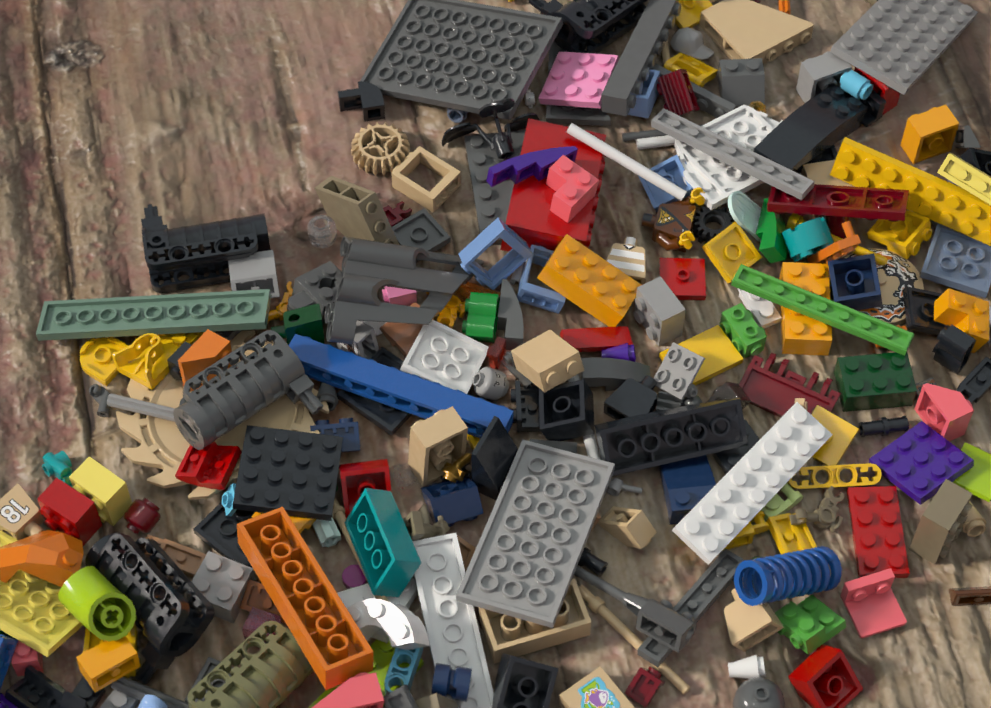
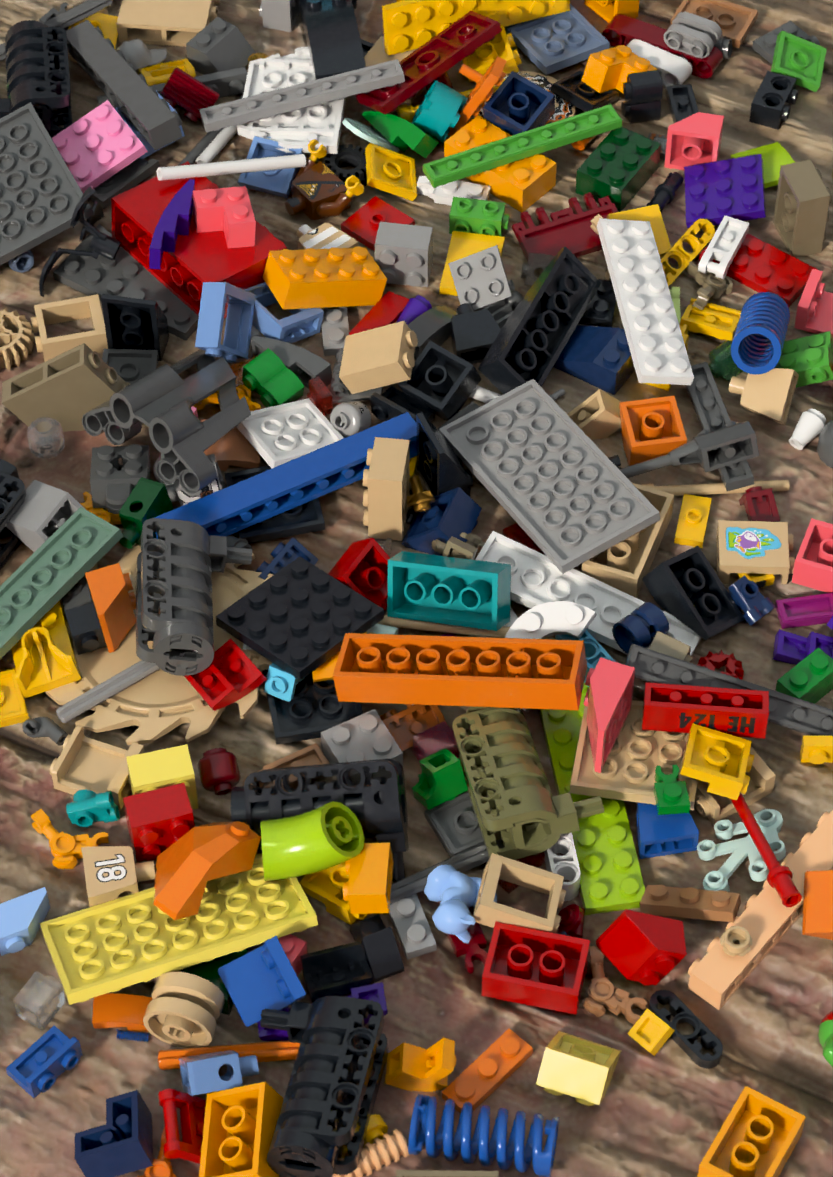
camera: 50 degrees left, 5 degrees down
none -> light orange piece [31,809,109,869]
none -> tan panel [50,726,145,810]
none -> black slope [101,294,169,361]
none -> light grey hinge [321,307,349,356]
none -> green brick [412,748,468,810]
none -> orange slope [619,395,687,466]
none -> yellow plate [674,494,712,548]
none -> white plate [698,215,750,279]

